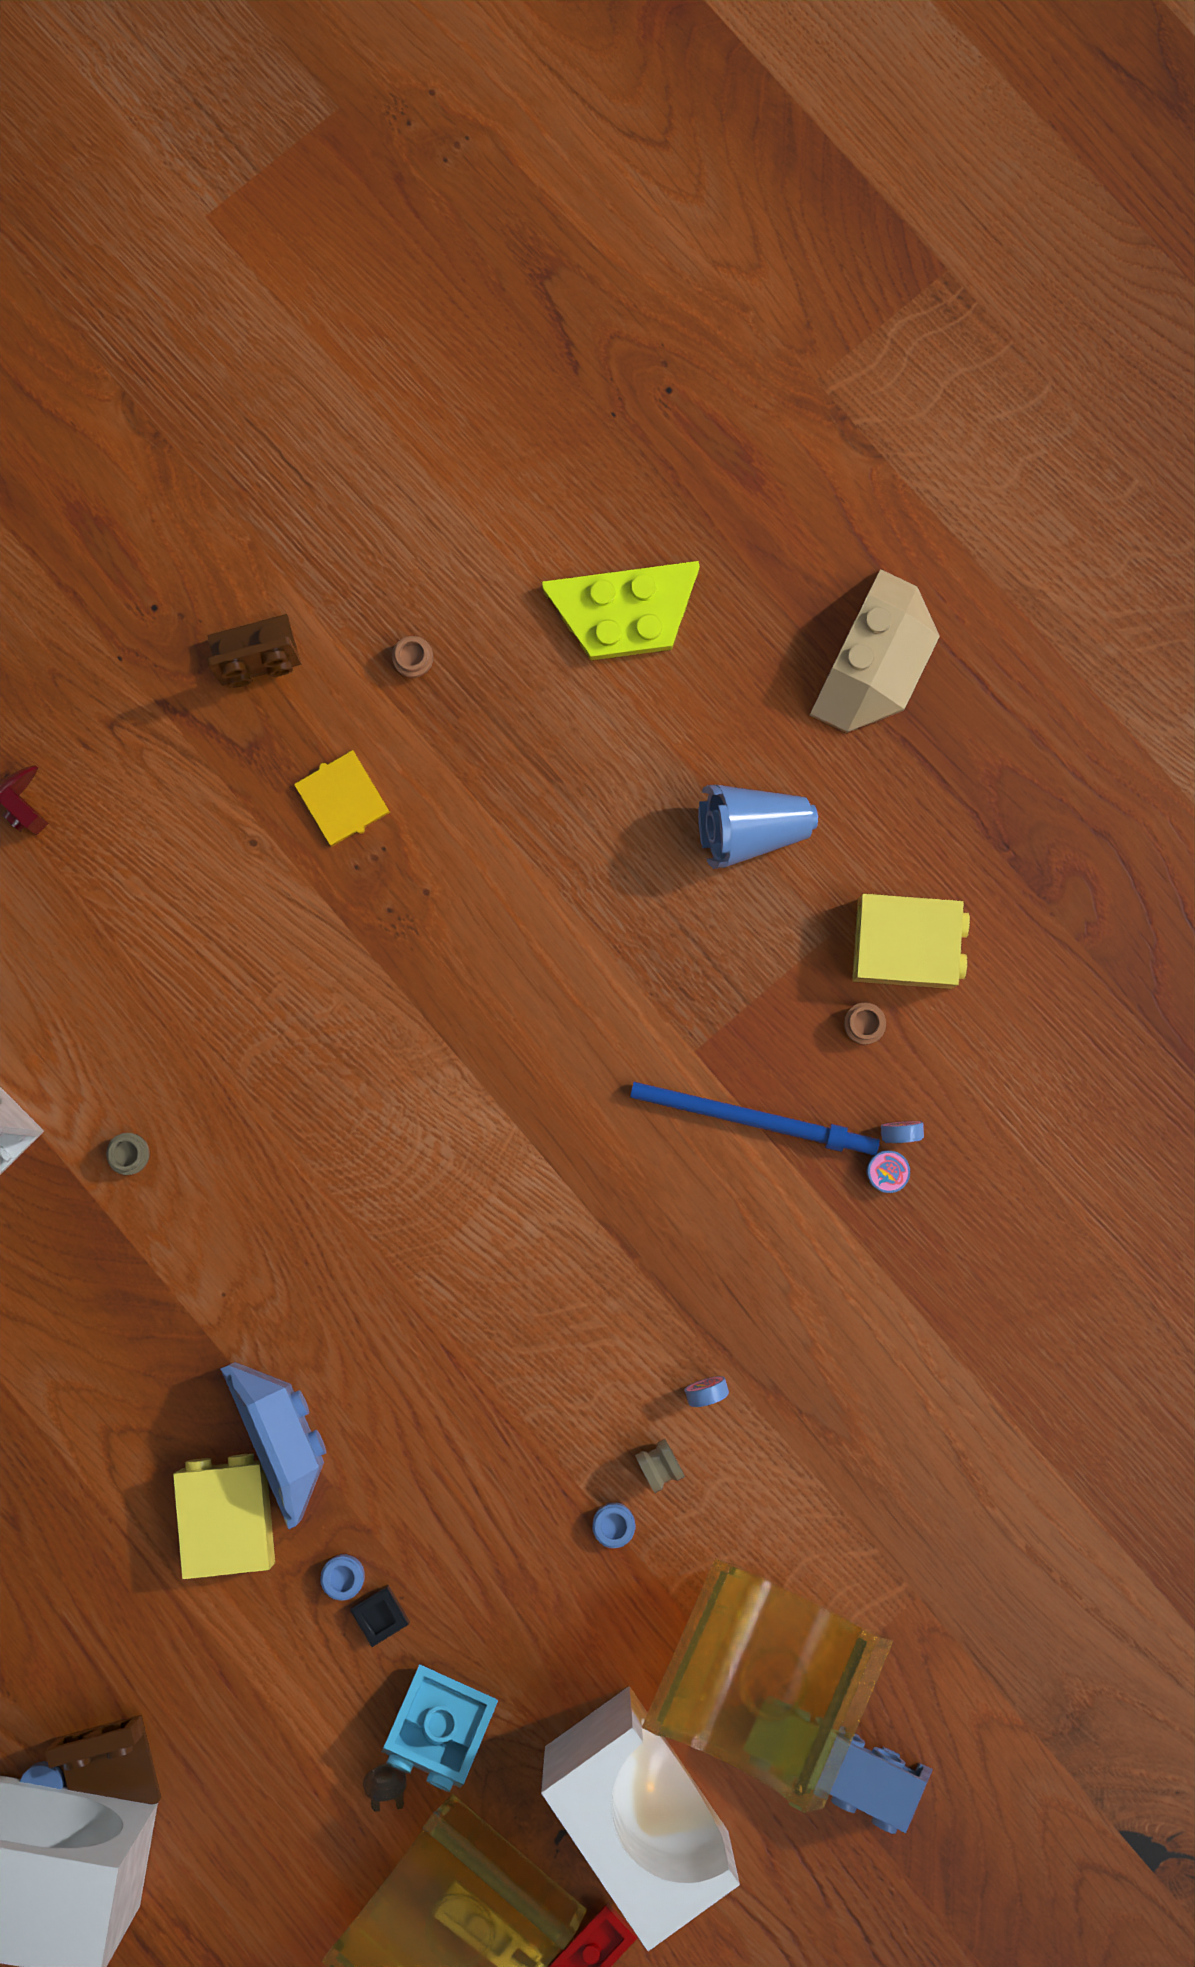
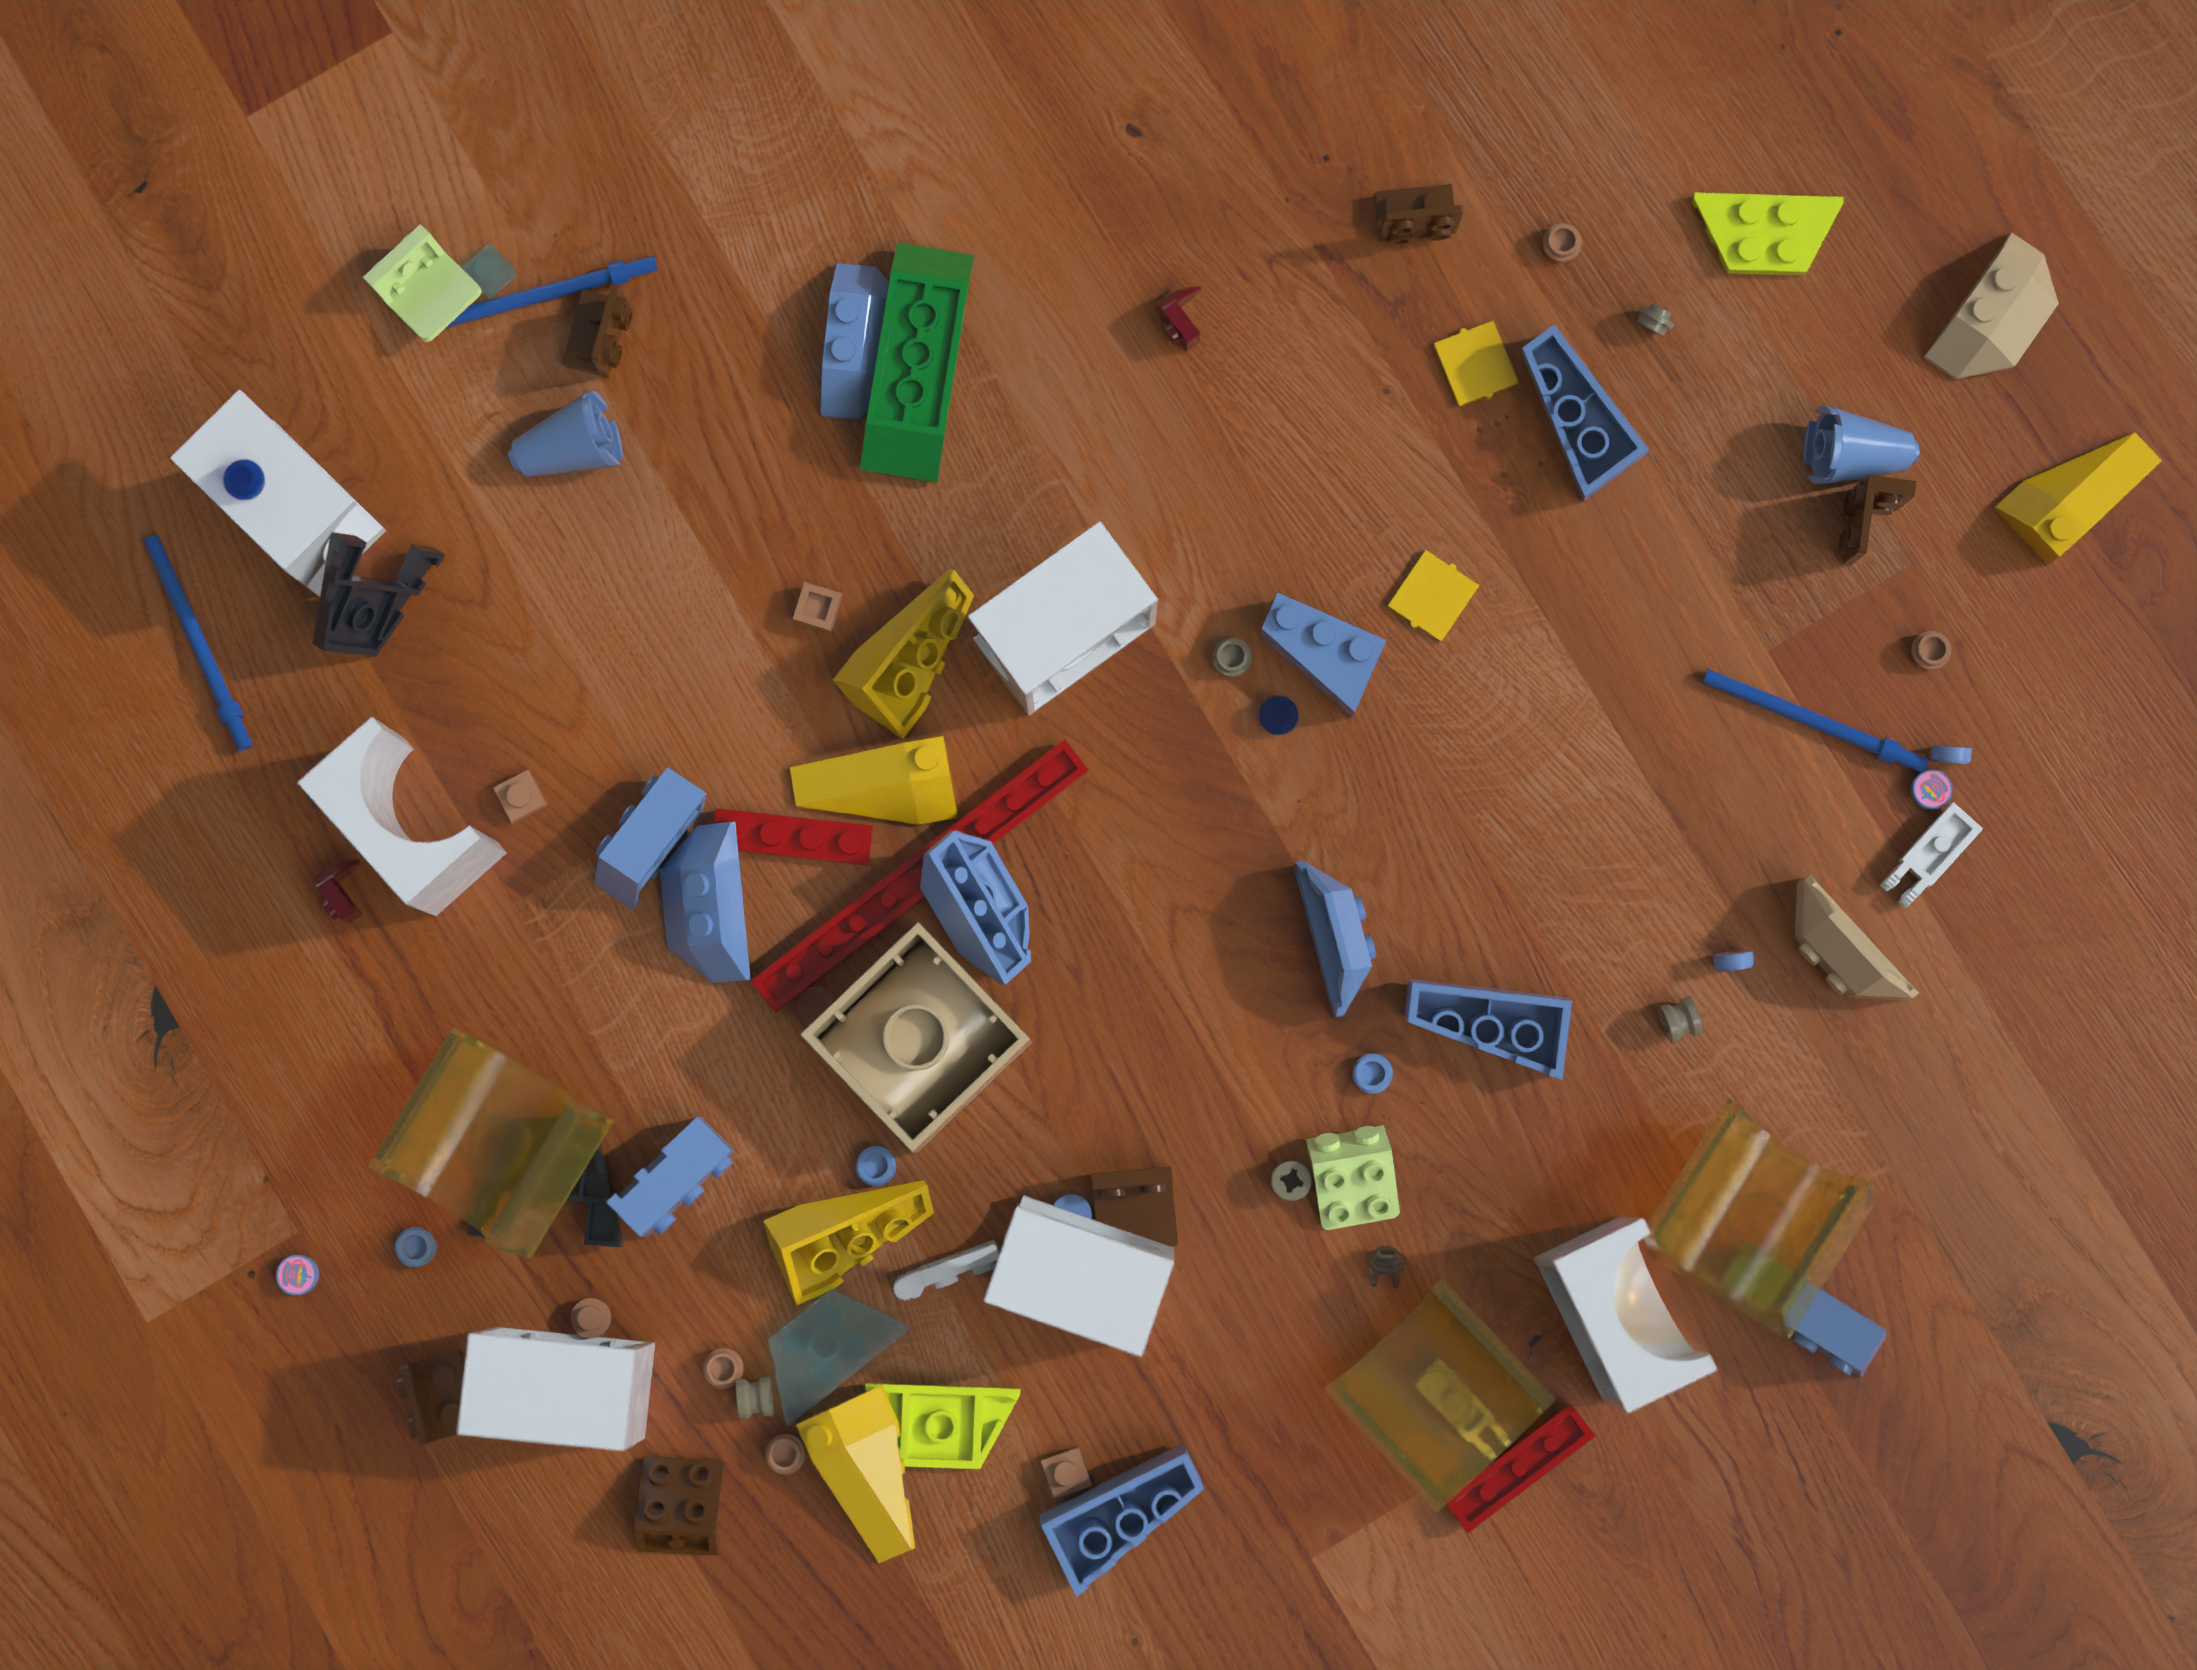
camera: 10 degrees right, 0 degrees up
light yellow brick [173,1454,275,1579] -> none
black tile [350,1585,410,1647] -> none
medium azure plate [381,1664,498,1792] -> none
medium blue tile [593,1502,635,1548] -> none
light yellow brick [852,894,970,989] -> none
none -> clear blue plate [1259,696,1299,735]
none -> medium blue wedge [1260,593,1386,718]
none -> dark tan wheel [1270,1161,1312,1201]
none -> yellowish green bracket [1306,1125,1400,1230]
none -> yellow piece [1387,550,1479,642]
none -> medium blue wedge [1404,979,1572,1080]
none -> medium blue wedge [1521,324,1649,502]
none -> dark tan plate [1636,303,1675,337]
none -> tan wedge [1795,874,1919,1000]
none -> reddish brown bracket [1838,474,1917,566]
none -> white hinge [1880,802,1983,908]
none -> yellow wedge [1994,432,2162,565]

